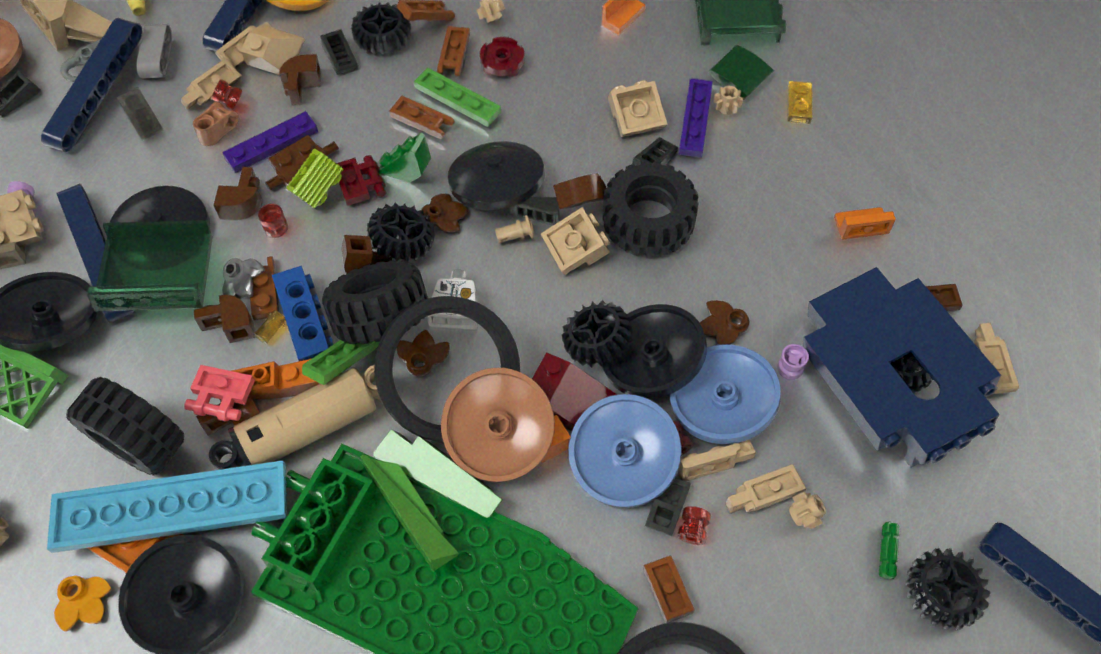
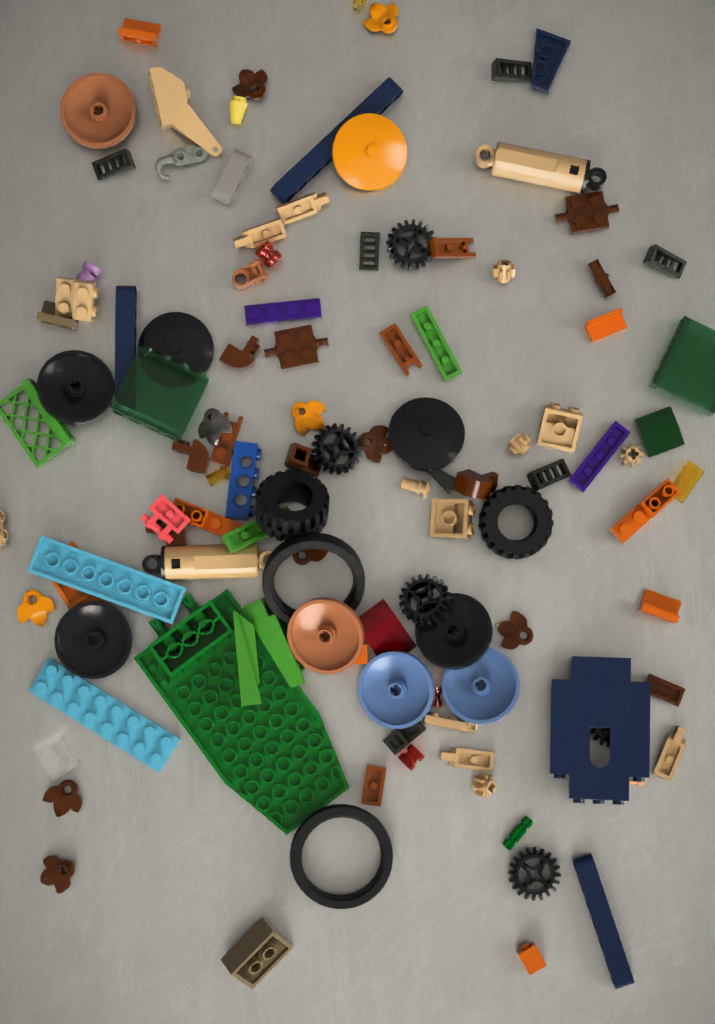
camera: 25 degrees right, 25 degrees up
dark blue beam [41,18,143,152] -> none
black tyre [66,377,184,476] -> none
clear smoke slope [117,87,163,140] -> none
tan slope [241,25,305,75] -> none
clear red wheel [258,204,288,238] -> none
reddish brown brick [279,54,321,105] -> none
lime brick [286,149,343,208] -> none
dark red plate [336,155,386,206] -> none
green slope [378,132,431,183] -> none
white torso [427,269,478,329] -> none
dark orange hinge [437,26,470,77] -> none
dark red plate [480,37,525,77] -> none
lavender wheel [777,344,809,380] -> none
none -> light orange plate [291,400,326,436]
none -> tan gear [508,433,532,456]
none -> orange slope [609,478,681,544]

